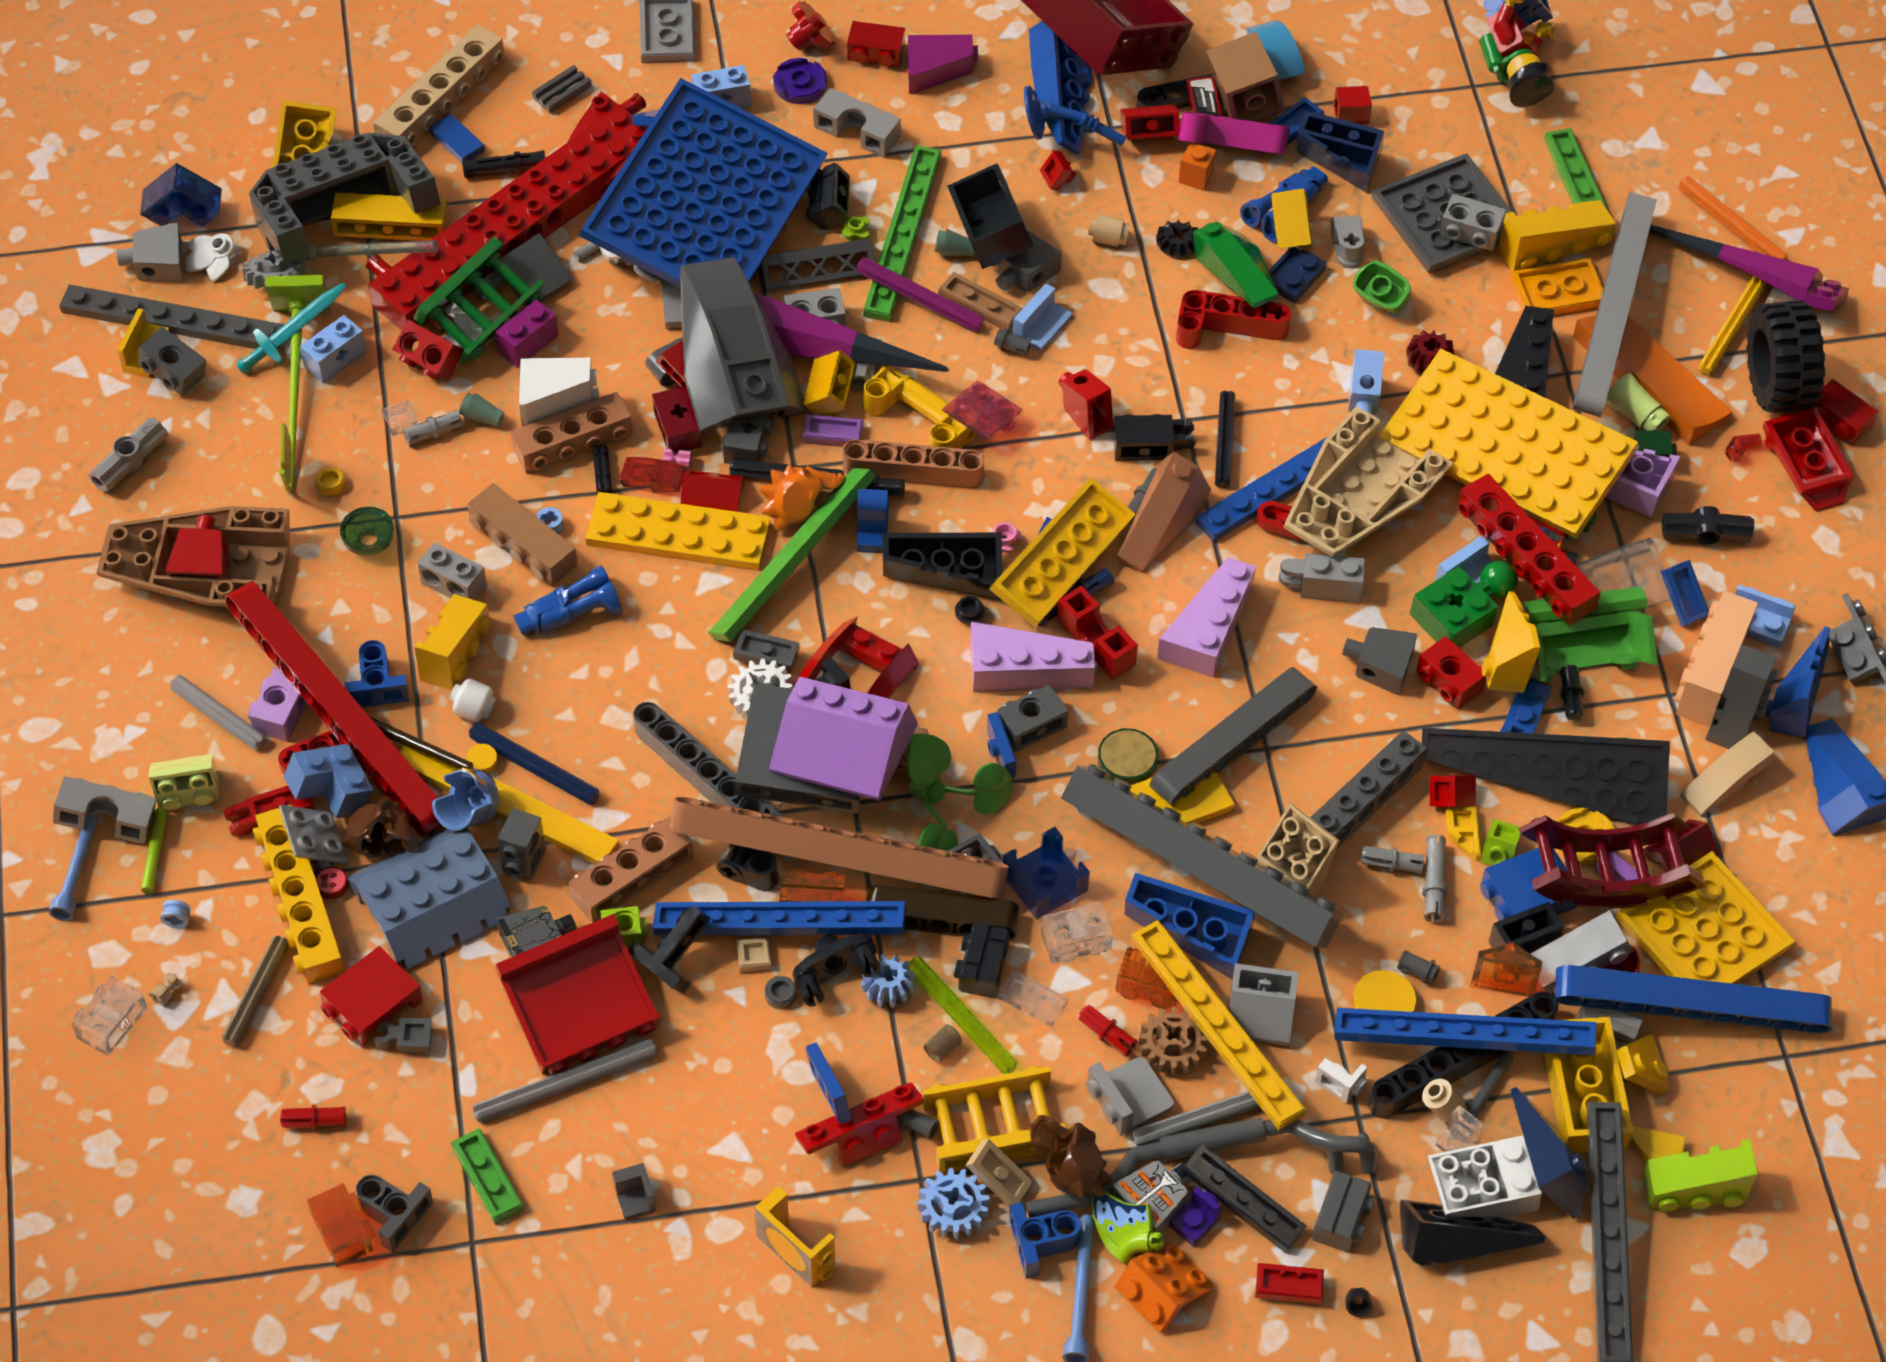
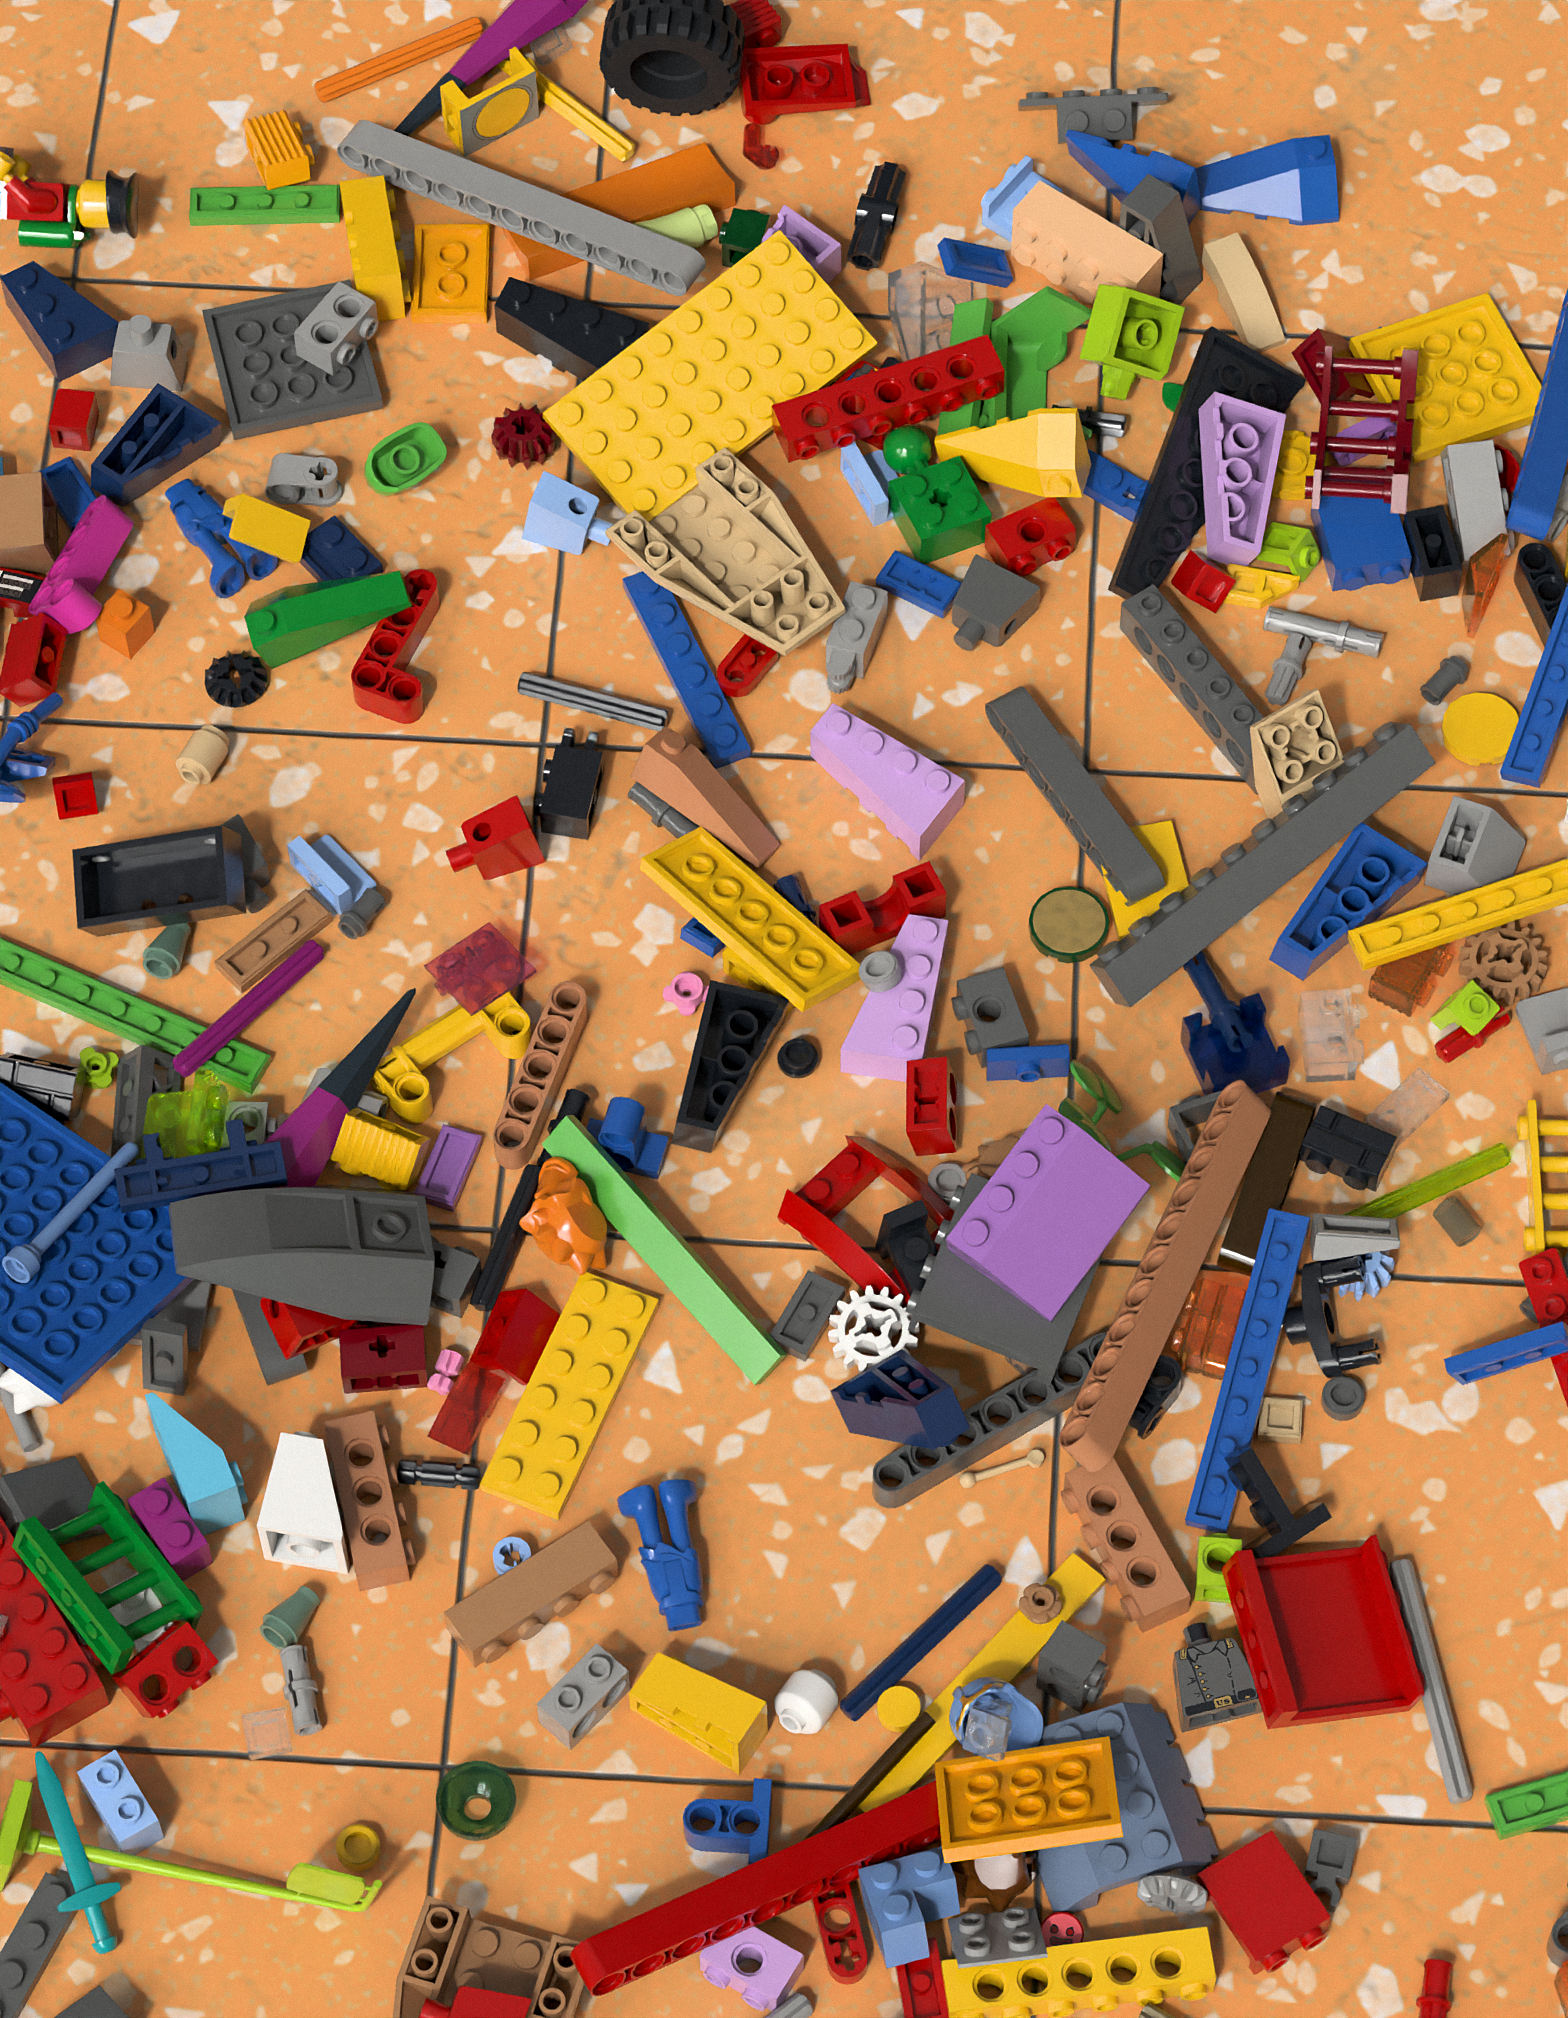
camera: 75 degrees left, 5 degrees up
none -> dark blue wedge [0,261,119,383]
none -> medium blue piece [2,1142,139,1283]
none -> light grey torso [110,315,188,392]
none -> dark blue hinge [114,1119,288,1213]
none -> clear neon green bracket [140,1070,229,1159]
none -> dark grey plate [141,1318,188,1396]
none -> medium azure slope [145,1392,248,1536]
none -> light orange brick [244,109,315,191]
none -> yellow panel [440,46,540,157]
none -> dark blue wedge [830,1349,970,1450]
none -> light grey tile [859,951,902,993]
none -> blue plate [875,550,962,619]
none -> red brick [906,1057,957,1156]
none -> light orange plate [934,1736,1123,1863]
none -> tan hinge [959,1449,1044,1489]
none -> clear bracket [962,1699,1013,1762]
none -> medium nougat plate [1019,1583,1062,1624]
none -> lime hinge [1079,284,1185,401]
none -> light grey gear [1137,1873,1208,1914]
none -> dark blue pin [1183,951,1253,1052]
none -> lavender wedge [1198,392,1286,566]
none -> light grey slope [1310,1213,1400,1261]
none -> lime bracket [1429,980,1500,1036]

